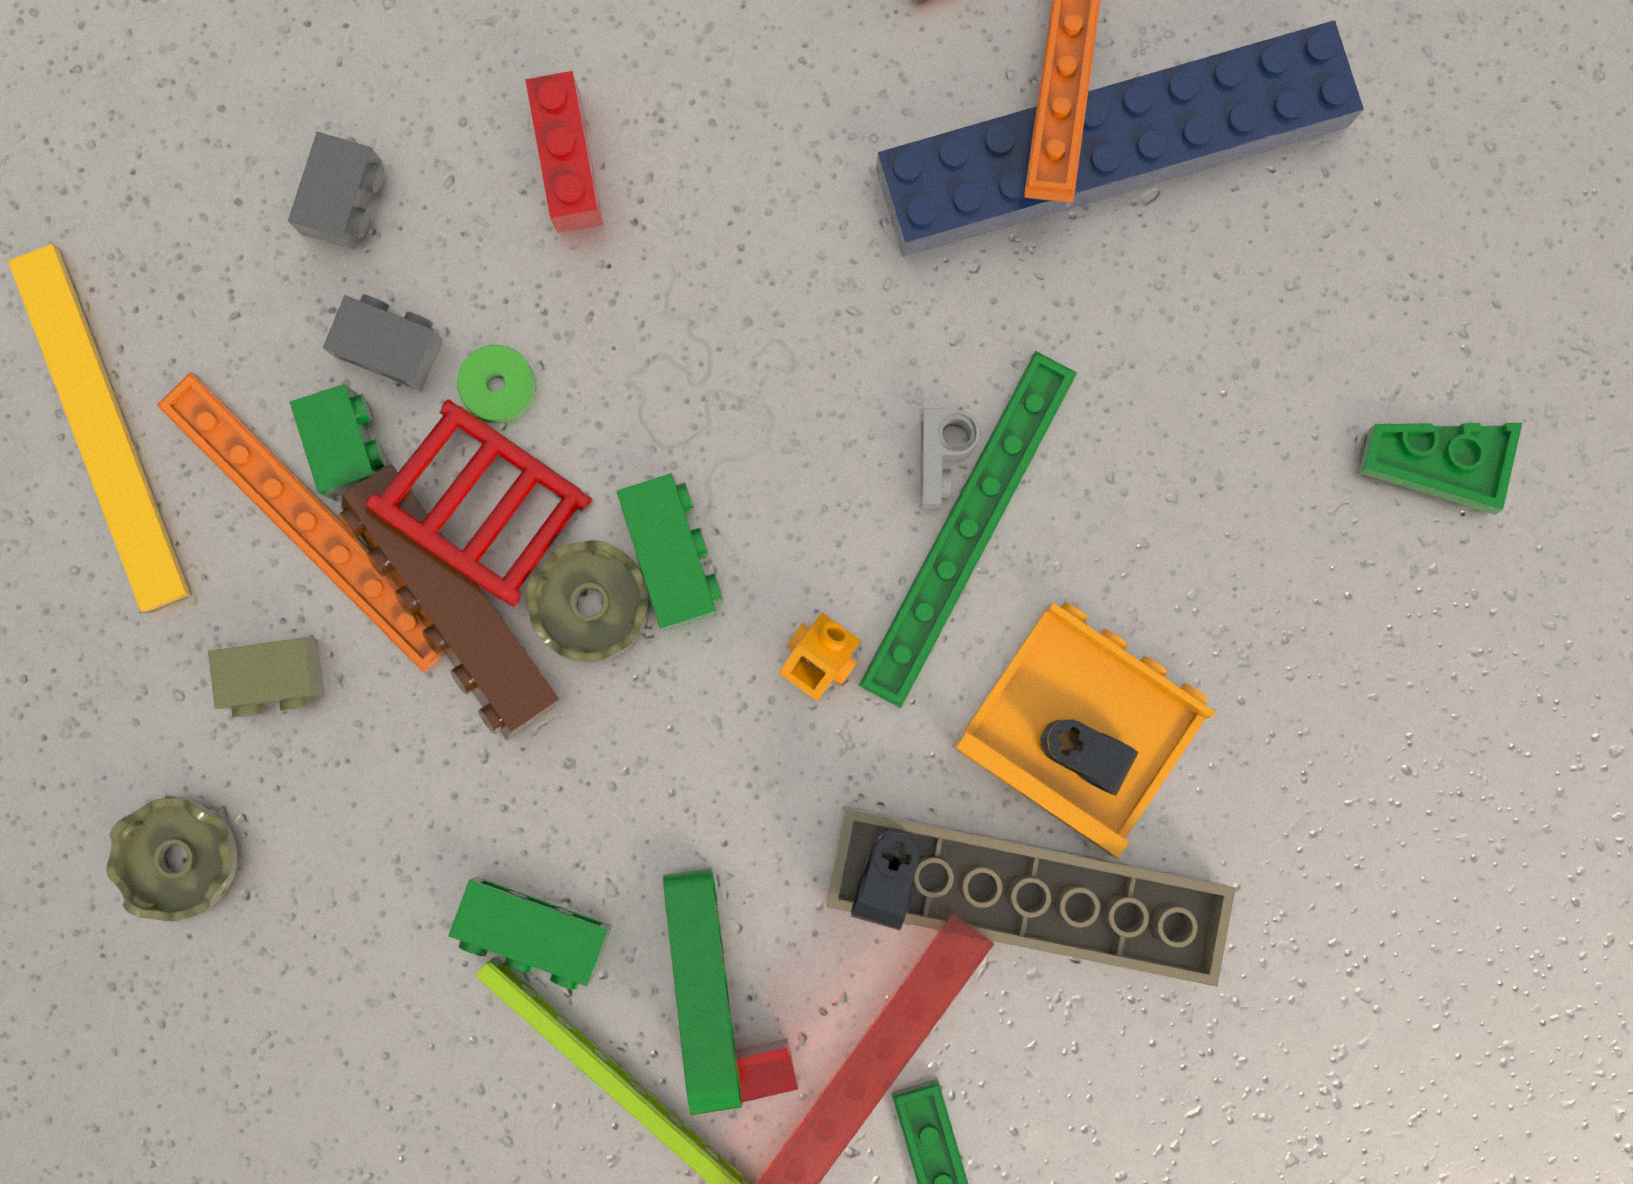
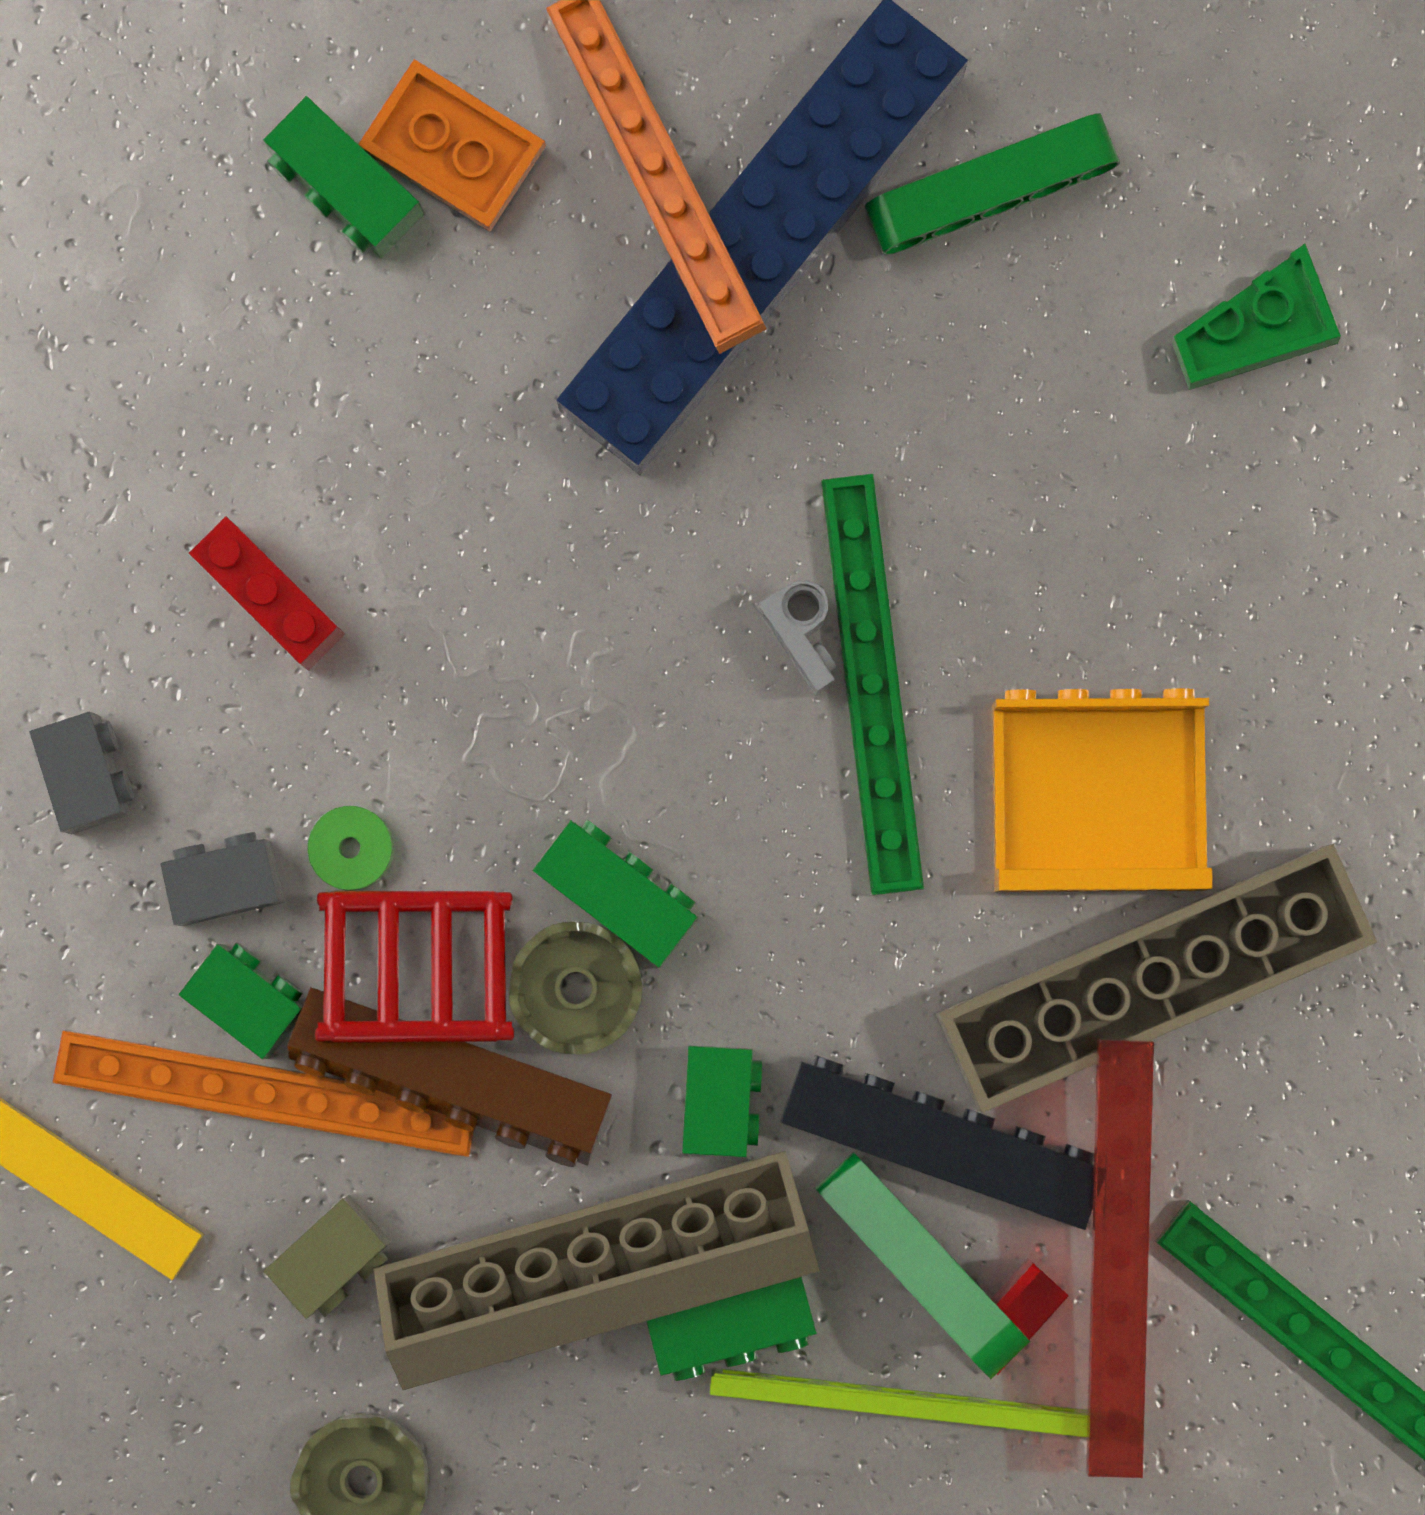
camera: 25 degrees left, 0 degrees up
light orange brick [778,613,861,701] -> none
black piece [851,828,919,930] -> none
black piece [1040,719,1139,796] -> none
none -> dark tan brick [373,1151,820,1390]
none -> green brick [682,1045,762,1157]
none -> black brick [780,1055,1106,1230]
none -> green beam [864,113,1120,255]

